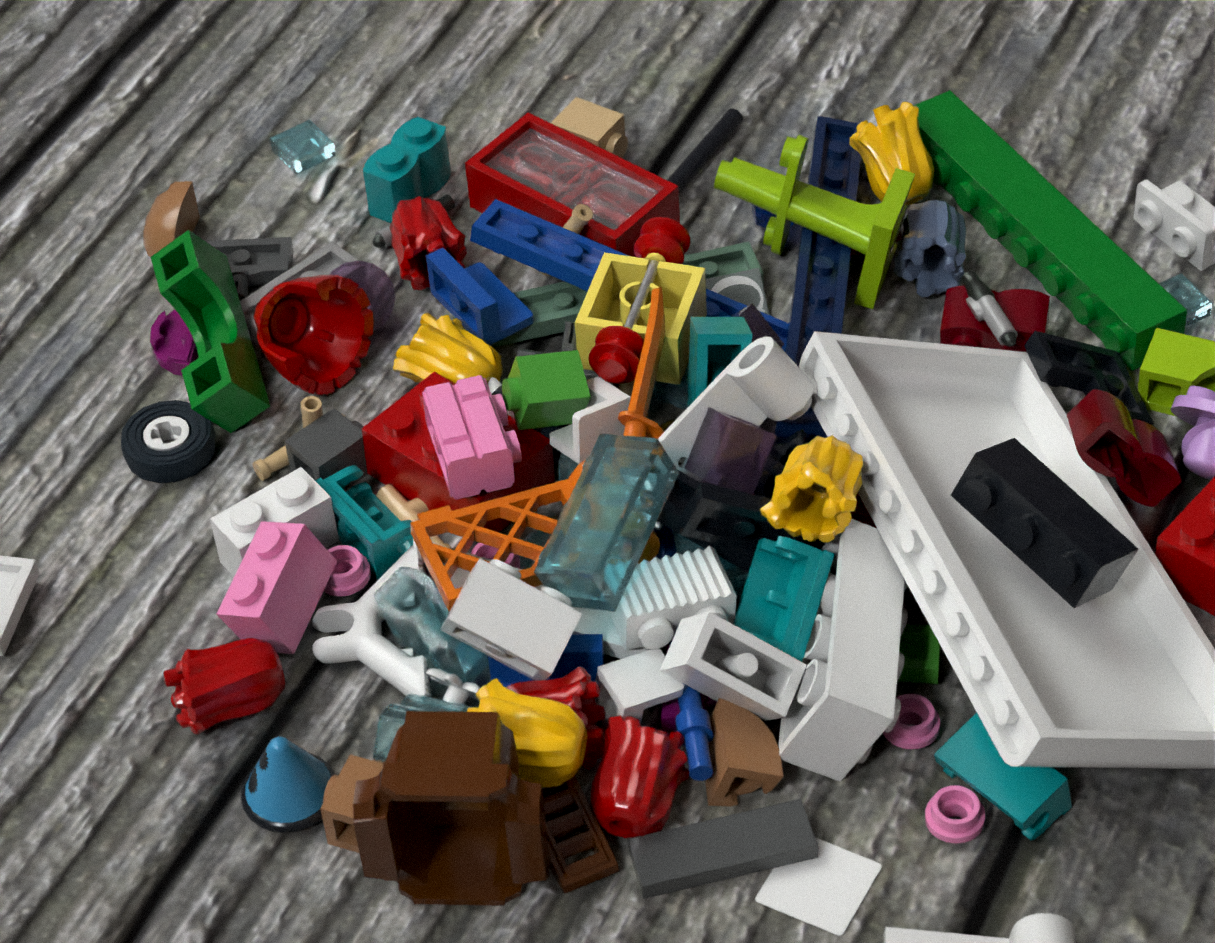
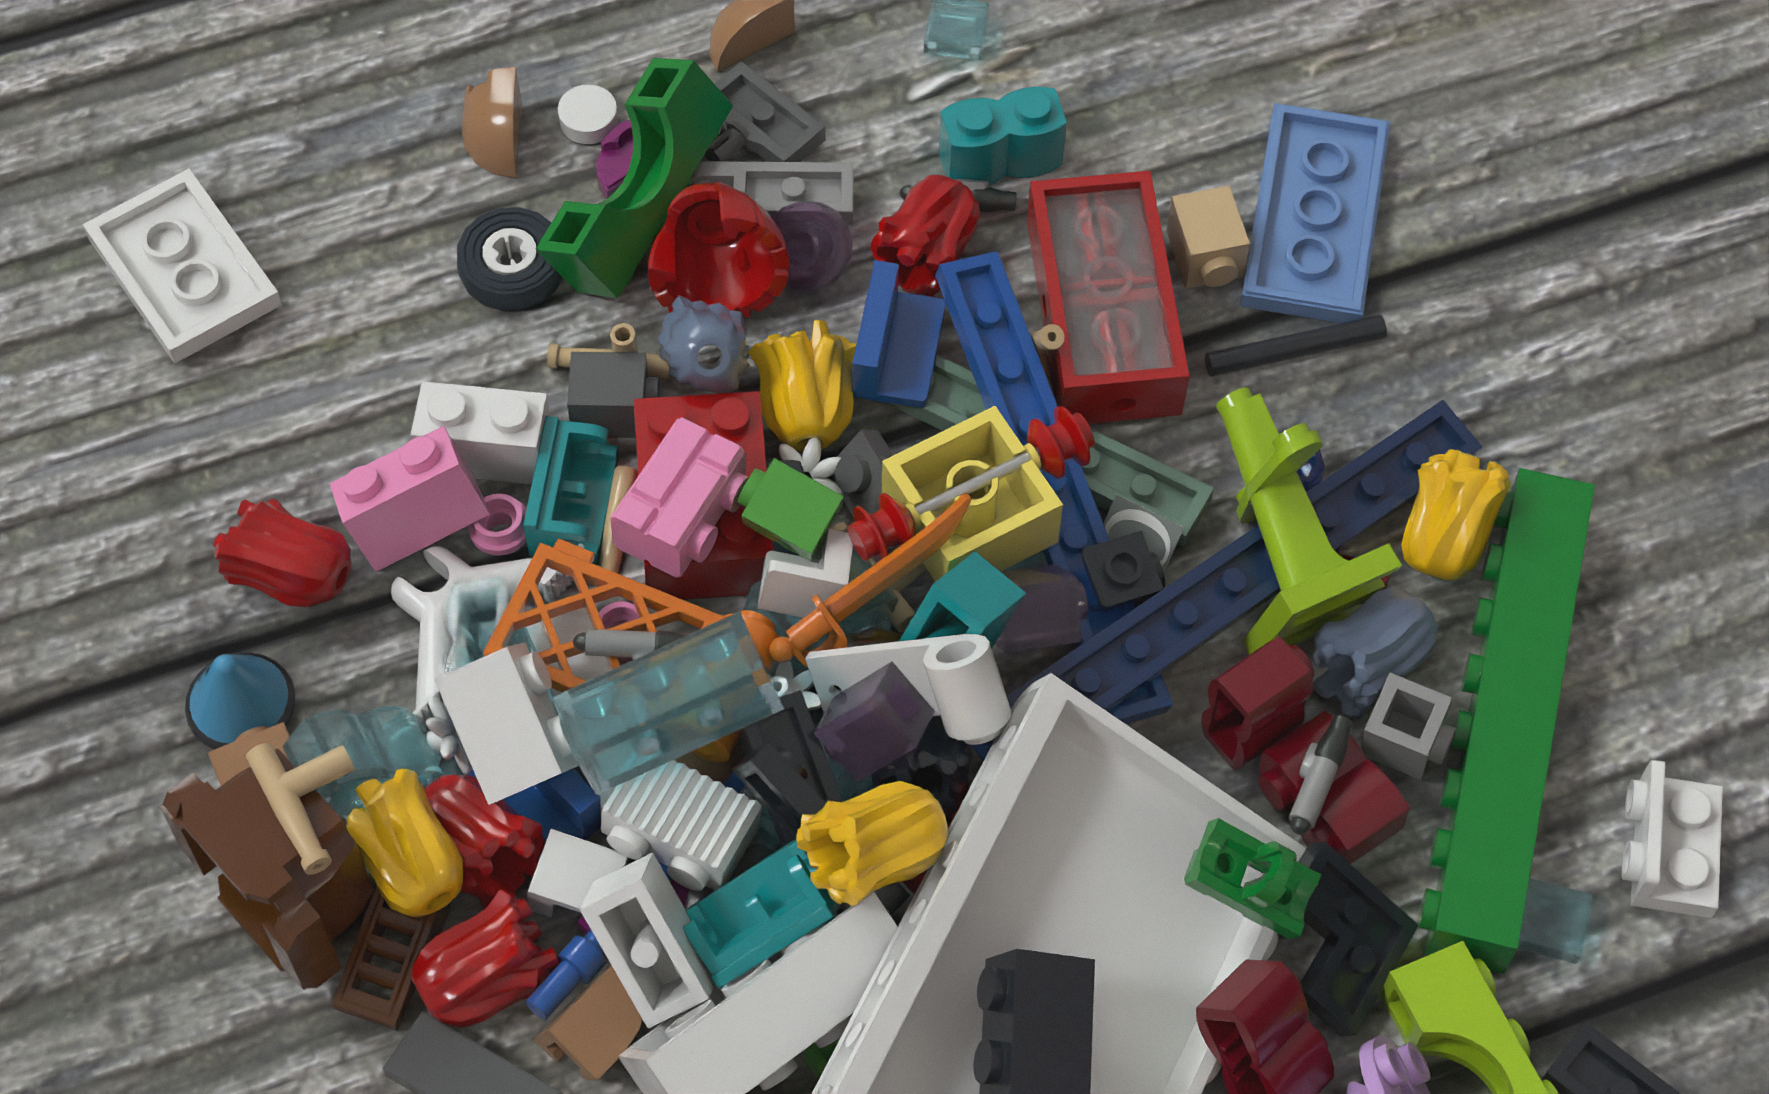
camera: 40 degrees right, 15 degrees up
none -> tan piece [246,743,355,875]
none -> medium nougat brick [461,66,522,178]
none -> white tile [558,85,618,144]
none -> light grey piece [573,629,706,666]
none -> sand blue piece [657,295,750,394]
none -> black bracket [1081,531,1165,611]
none -> green hips [1184,818,1321,939]
none -> dark red brick [1201,636,1314,770]
none -> medium blue tile [1240,103,1391,323]
none -> light grey brick [1361,672,1456,780]

